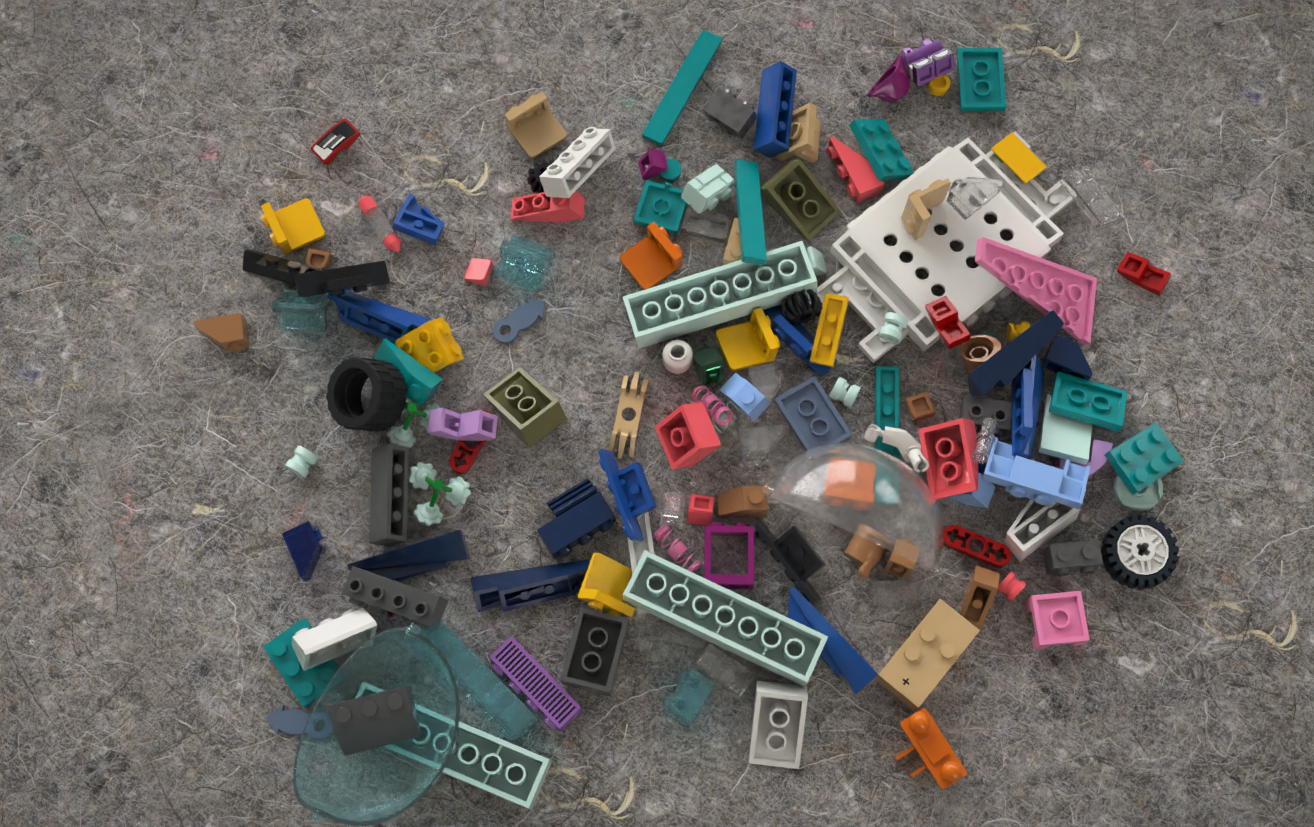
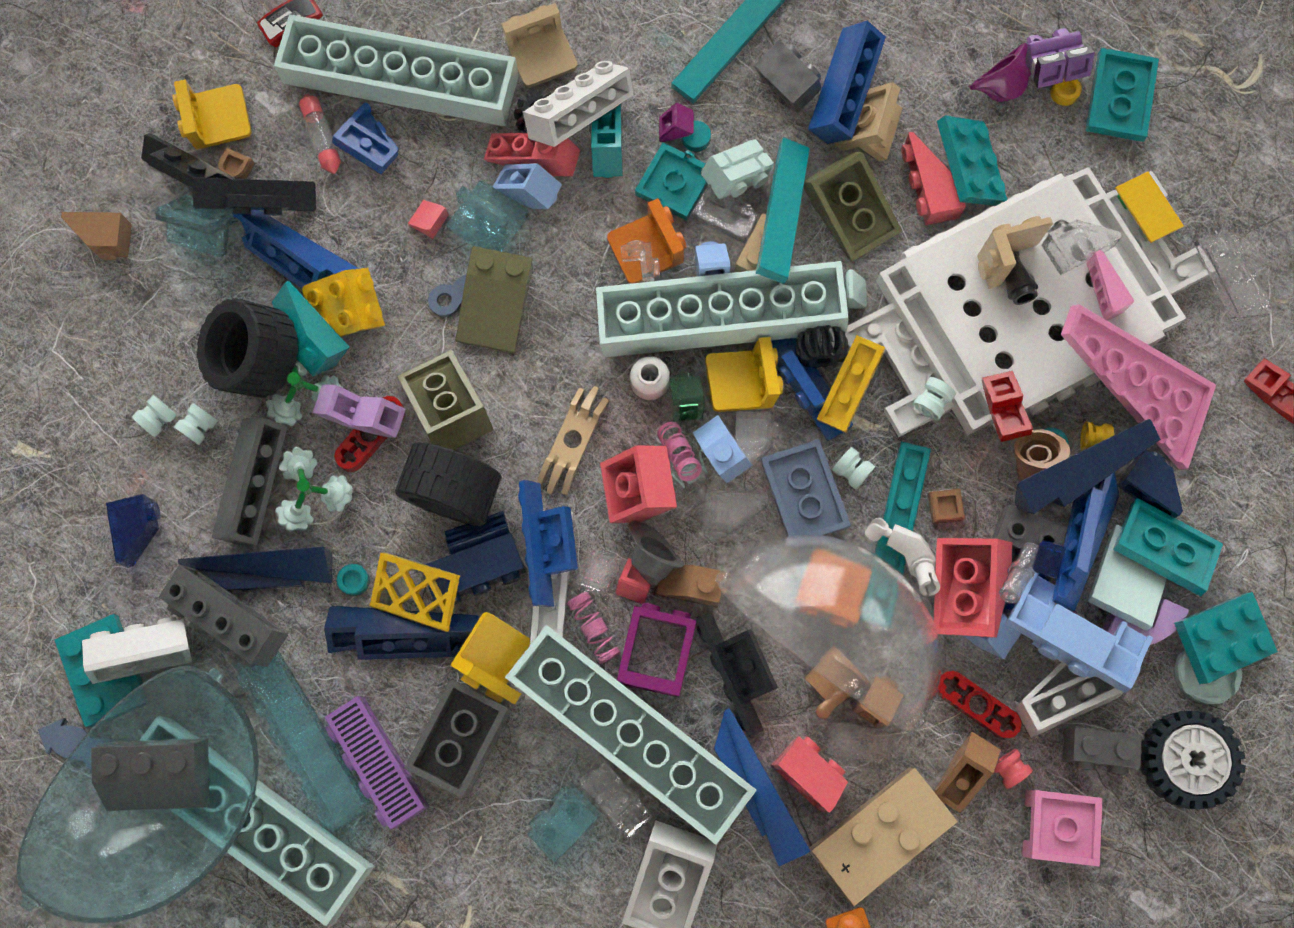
camera: 15 degrees right, 5 degrees up
none -> light aqua wheel [174,403,218,445]
none -> light aqua brick [274,14,519,127]
none -> teal tile [336,564,370,596]
none -> yellow window [370,552,460,632]
none -> black tyre [395,442,502,526]
none -> olive slope [455,246,533,354]
none -> light blue slope [491,163,562,209]
none -> teal slope [591,104,623,178]
none -> clear bracket [621,240,660,282]
none -> dark grey piece [628,521,684,585]
none -> light blue slope [695,241,730,276]
none -> coral slope [771,736,848,813]
none -> black cone [1005,256,1038,305]
none -> clear blue slope [1033,540,1066,578]
none -> bright pink slope [1087,249,1134,321]

